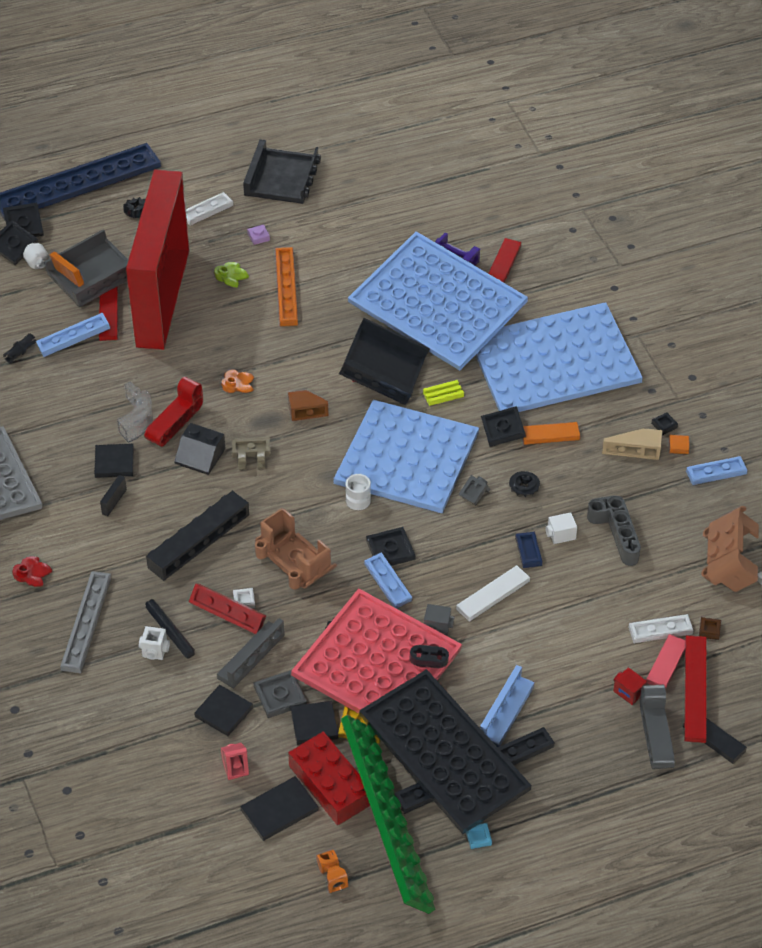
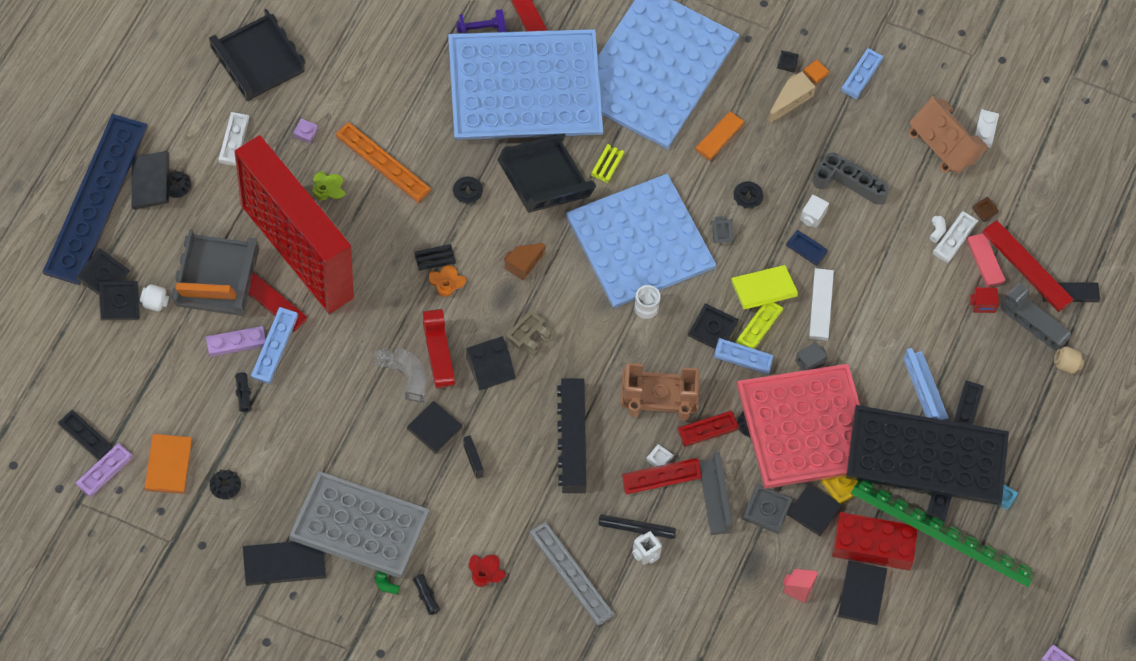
camera: 50 degrees left, 15 degrees up
black tile [194,685,253,736] -> none
orange leg [316,850,348,893] -> none
black beam [409,645,449,668] -> none
black tile [481,406,526,447] -> none
none -> black tile [131,151,170,210]
none -> lavender plate [206,326,266,357]
none -> black tile [414,244,456,271]
none -> black gear [453,176,483,205]
none -> red tile [677,410,739,447]
none -> neon yellow tile [731,265,798,310]
none -> neon yellow tile [736,302,783,349]
none -> white arm [929,216,946,243]
none -> tan head [1054,346,1084,374]

